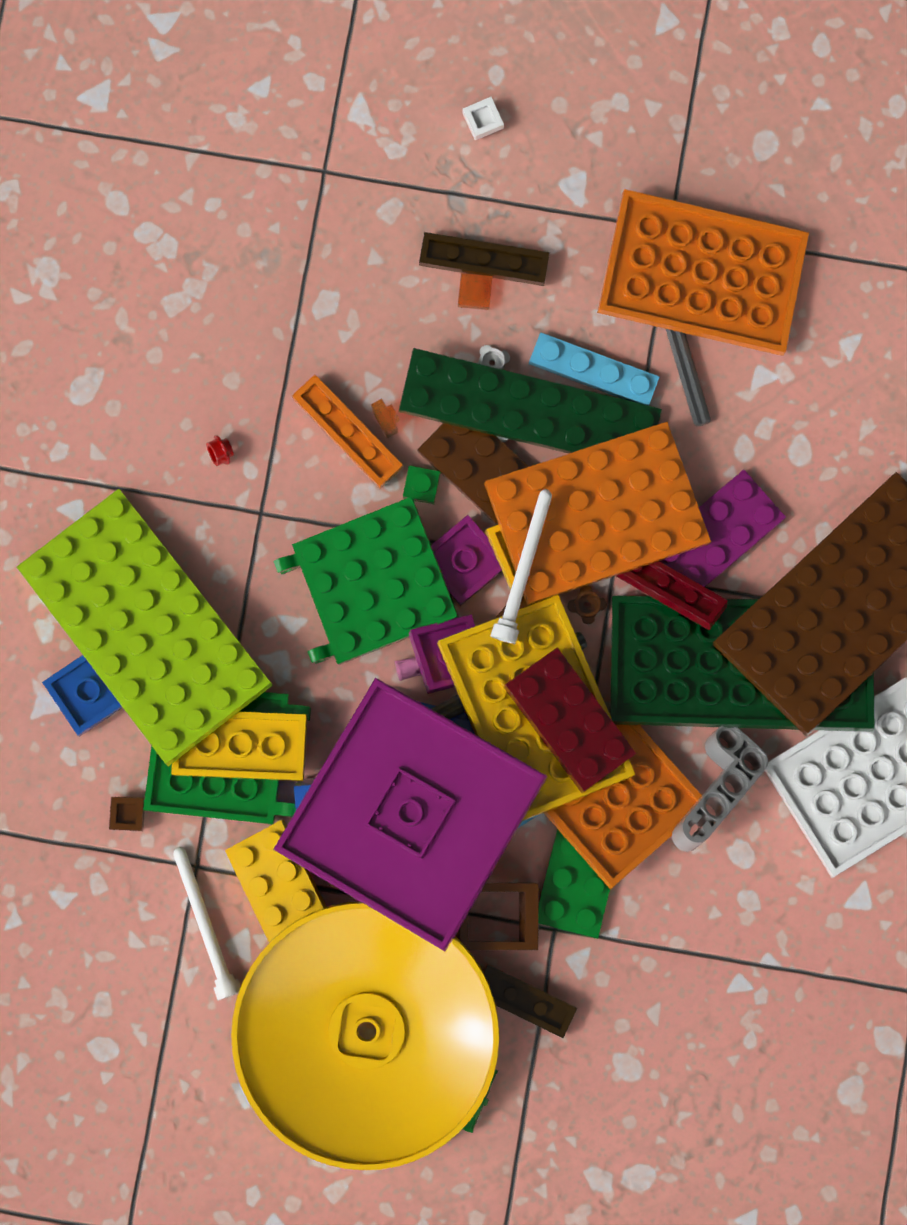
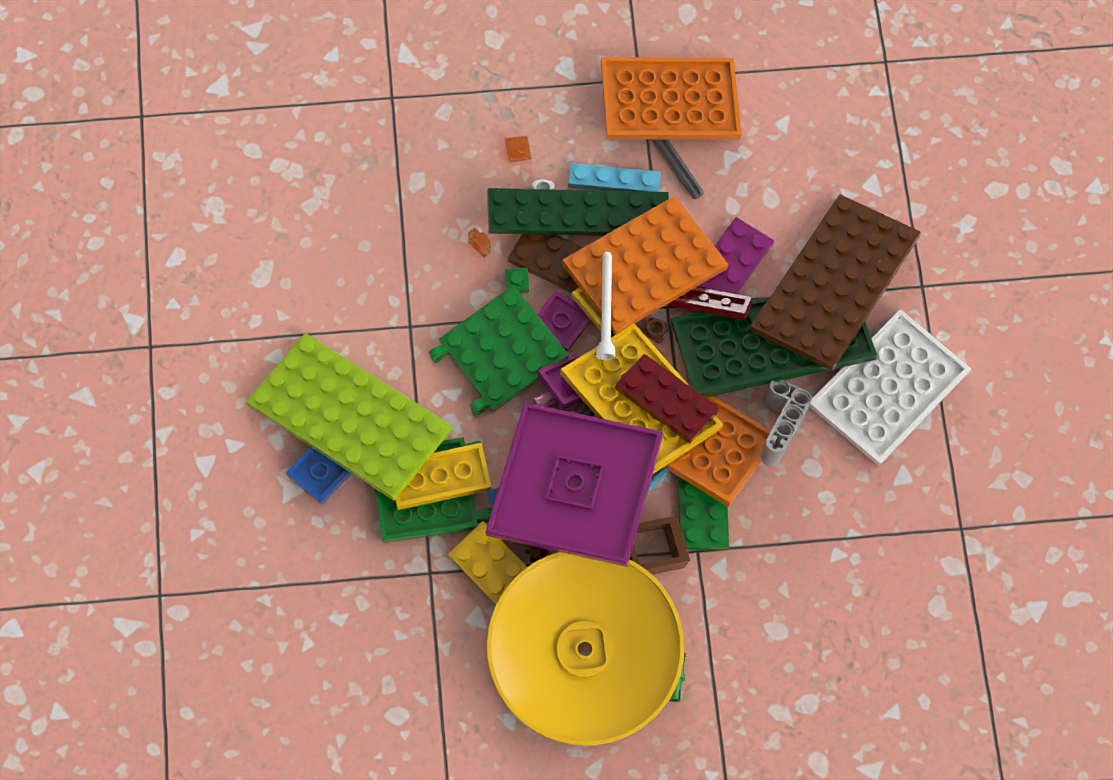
camera: 20 degrees left, 15 degrees down
reddish brown plate [109,797,145,831] -> none
white piece [173,847,241,1001] -> none
red plate [206,435,234,466] -> none
orange plate [292,374,403,489] -> none
dark brown plate [419,232,550,286] -> none
white plate [462,97,504,140] -> none
dark brown plate [484,965,577,1038] -> none

